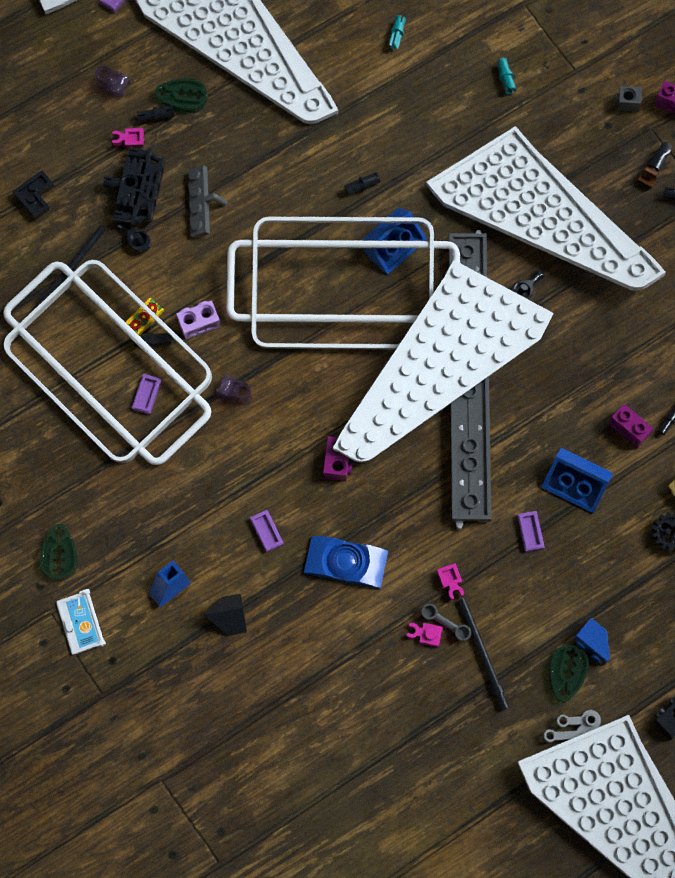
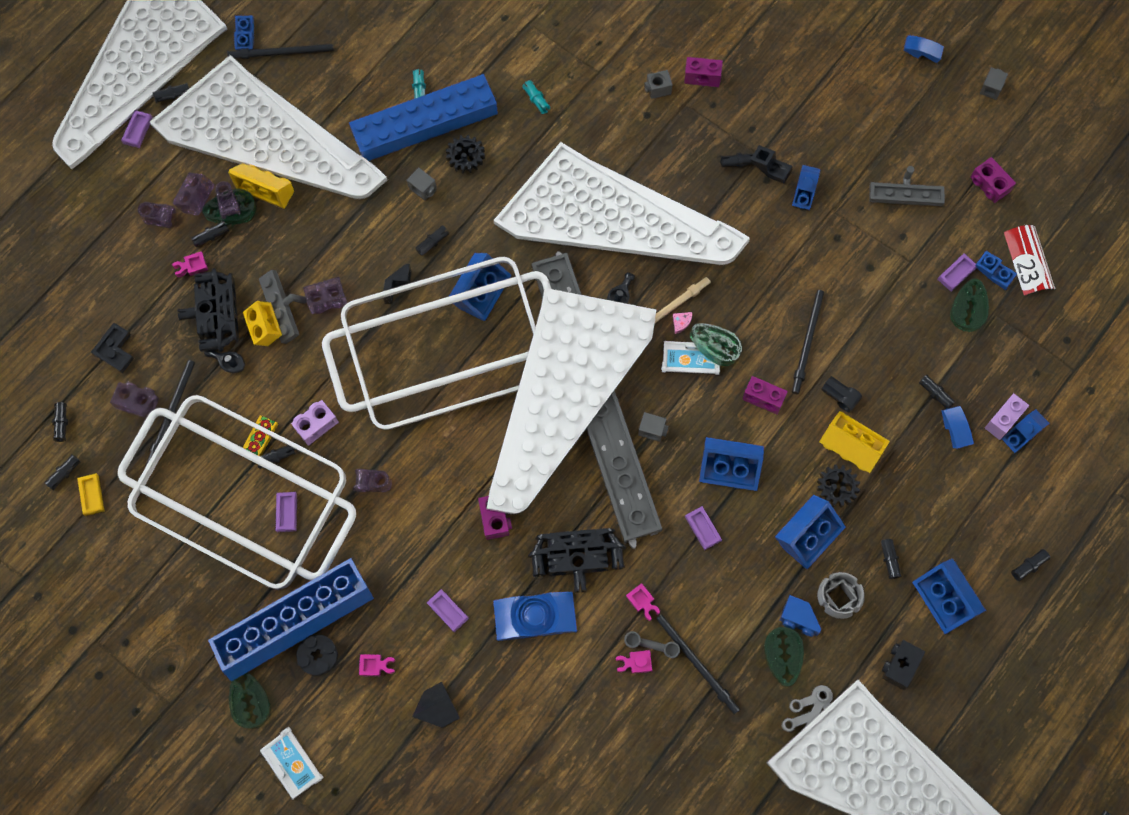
camera: 15 degrees left, 0 degrees up
blue slope [149,560,191,608] -> none
piece [637,142,672,188] -> none
none -> clear purple brick [110,382,159,418]
none -> clear purple brick [173,173,215,215]
none -> blue brick [208,558,374,681]
none -> clear purple piece [215,181,241,219]
none -> yellow slope [228,163,294,209]
none -> yellow brick [243,301,282,346]
none -> black plate [297,635,338,676]
none -> clear purple brick [303,277,347,314]
none -> blue brick [349,74,498,161]
none -> dark pink plate [359,655,395,676]
none -> black slope [383,264,412,304]
none -> dark grey brick [407,168,437,201]
none -> black gear [446,135,485,174]
none -> black piece [528,528,626,593]
none -> dark grey brick [638,412,669,442]
none -> tan bar [654,277,710,324]
none -> door [661,341,720,375]
none -> bright pink tile [673,312,692,334]
none -> clear green piece [690,323,742,366]
none -> blue slope [775,495,846,569]
none -> light grey piece [818,572,864,619]

